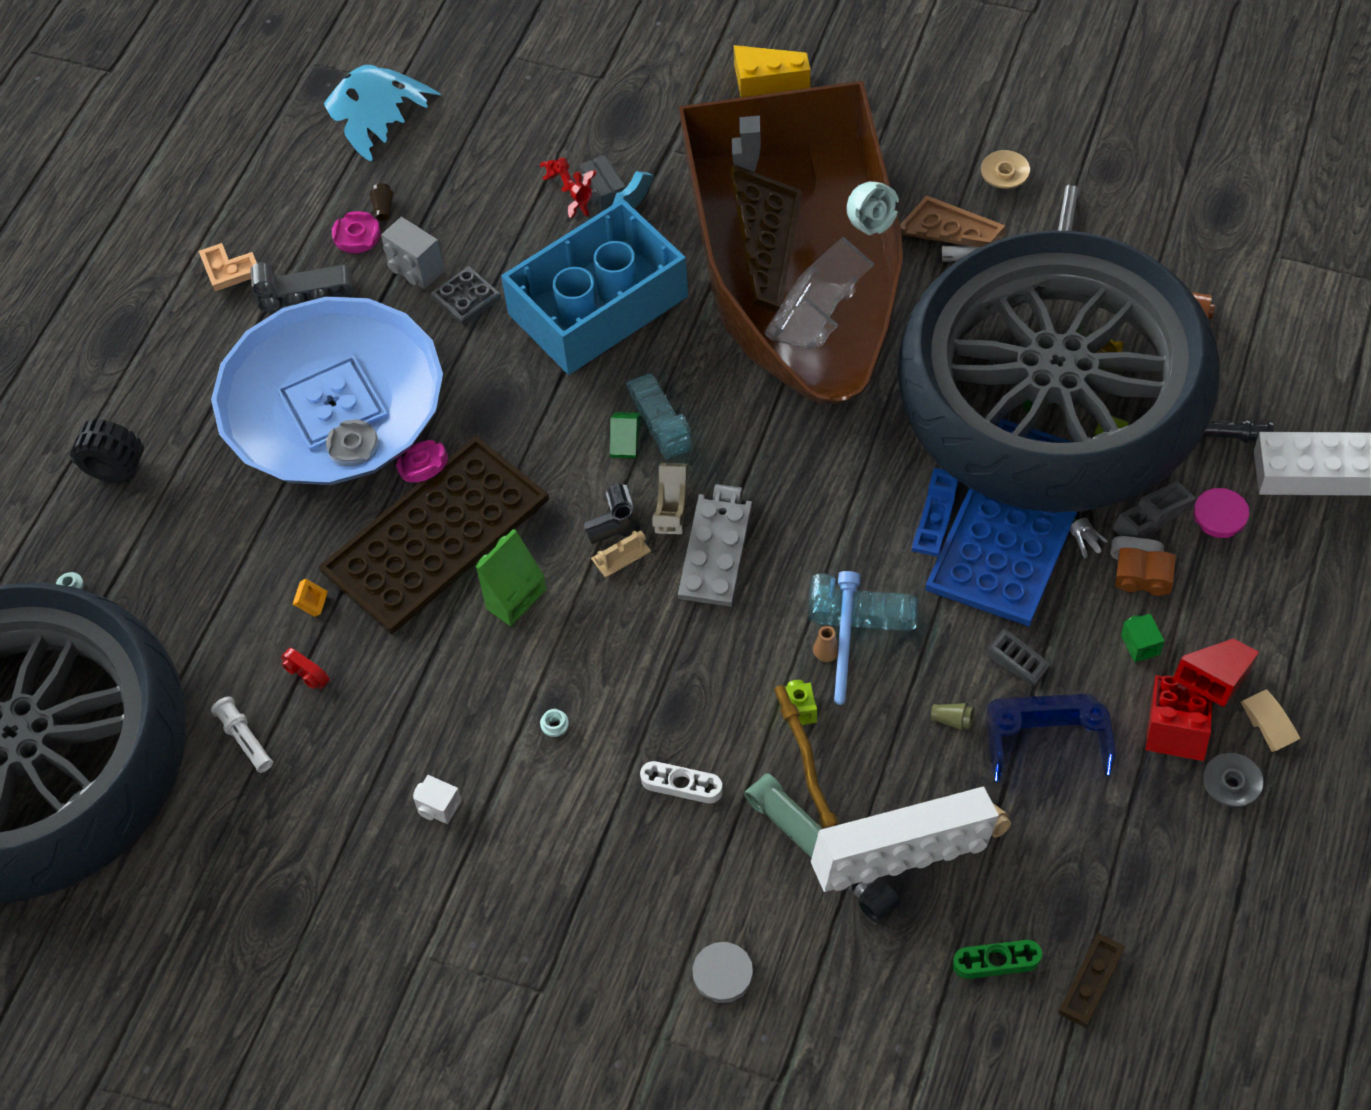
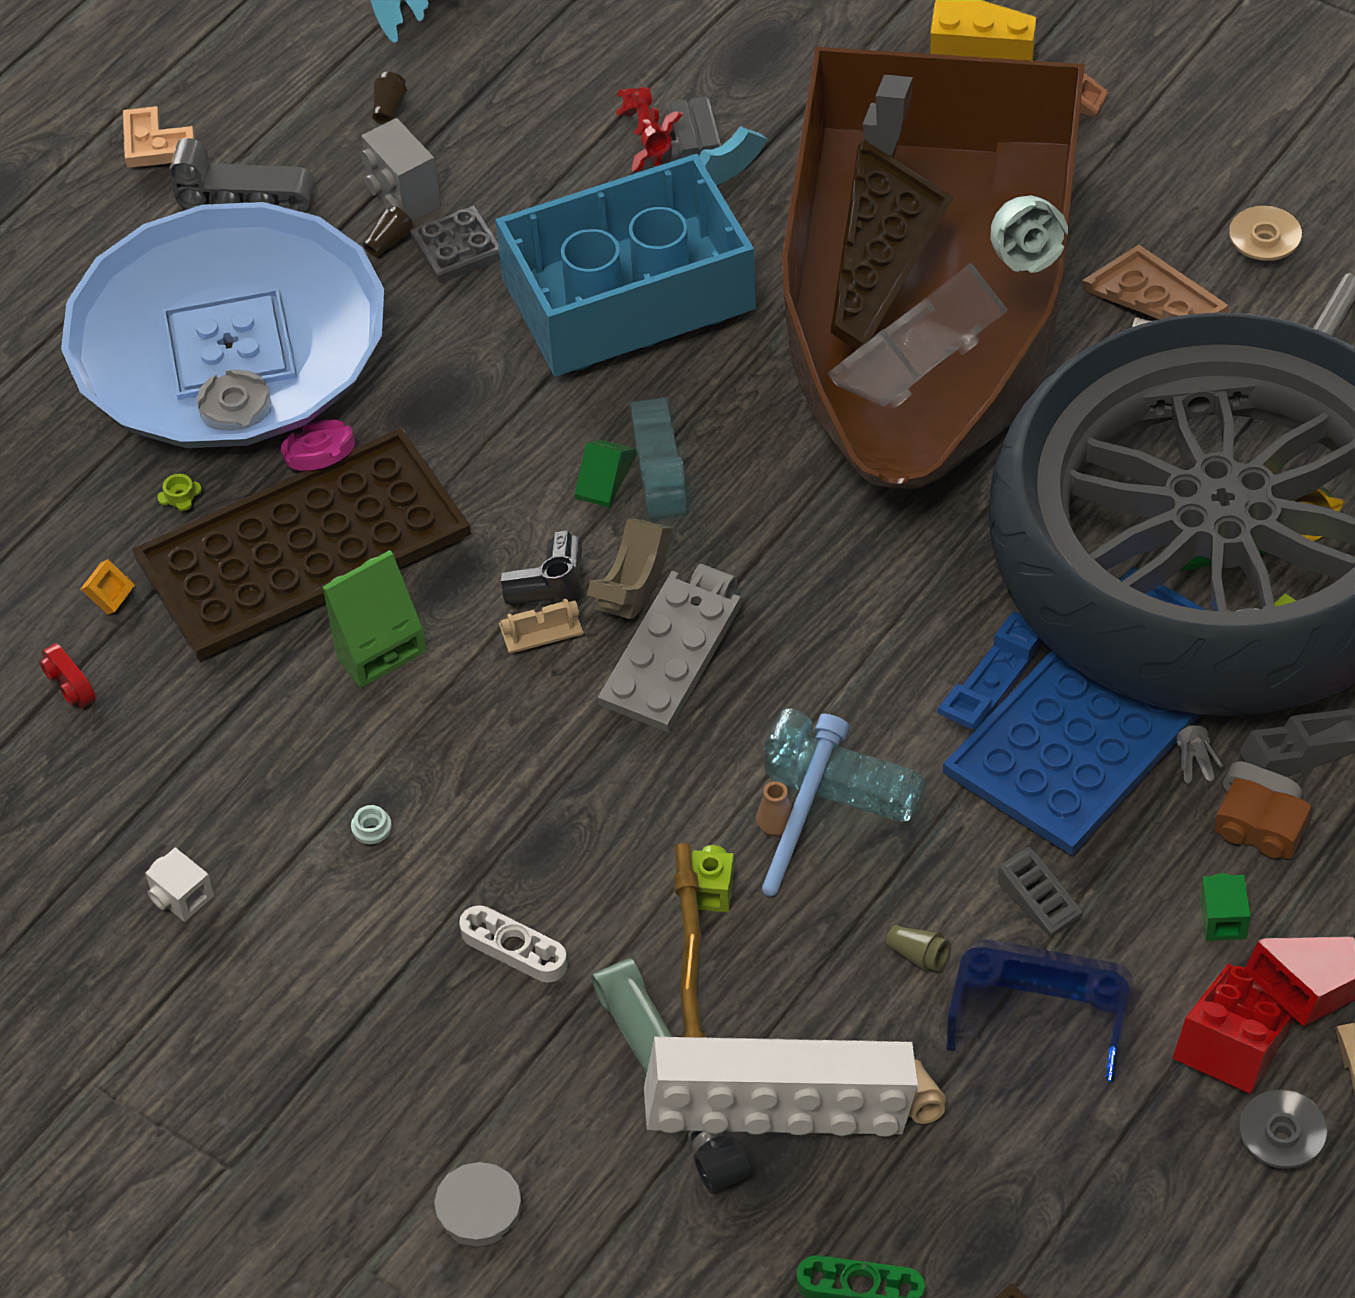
camera: 15 degrees right, 5 degrees down
dark pink tile [332,211,381,254] -> none
none -> lime plate [157,474,202,511]
none -> dark brown cone [363,206,413,258]

